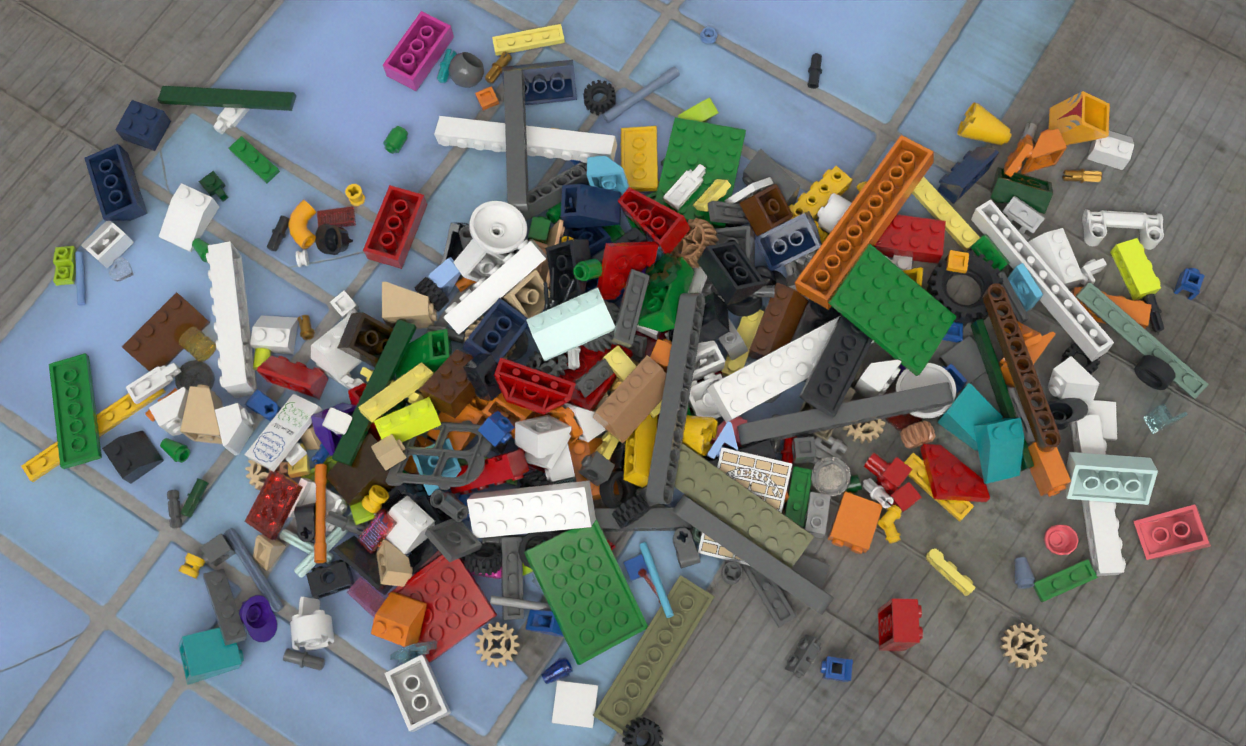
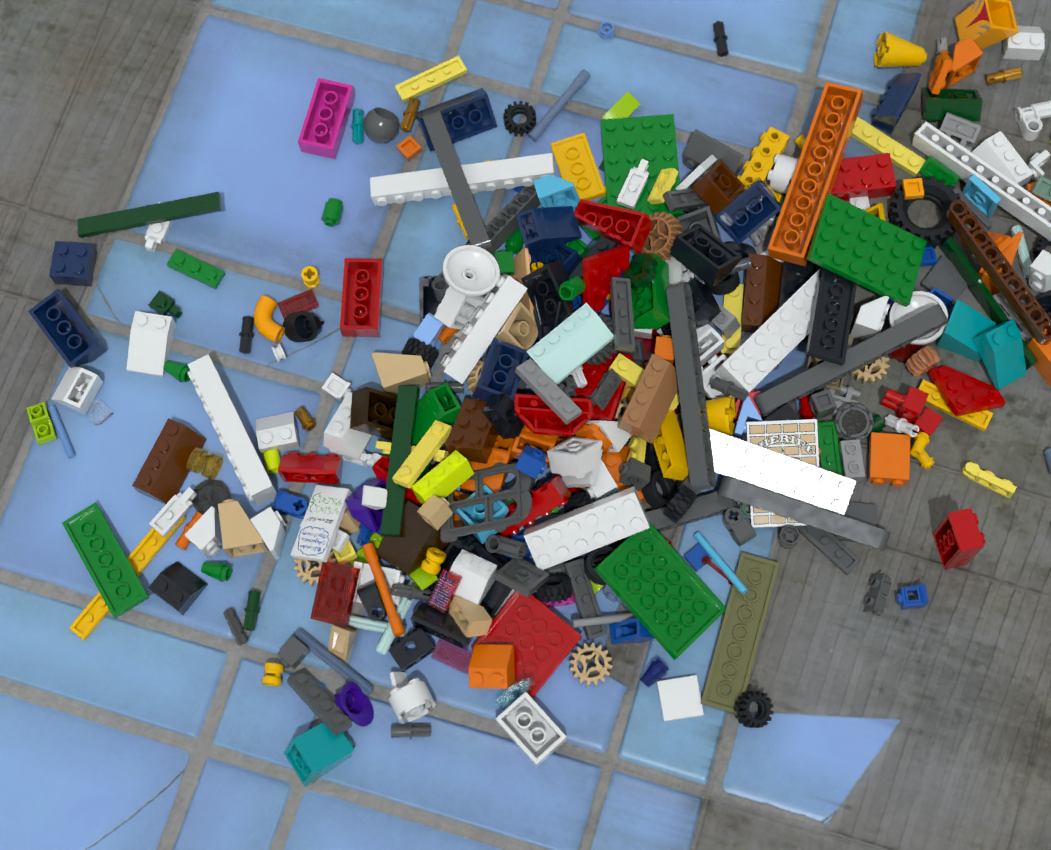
camera: 15 degrees left, 0 degrees up
none -> light grey plate [515,358,582,425]
none -> dark grey axle [711,377,748,401]
none -> light aqua axle [1011,225,1032,278]

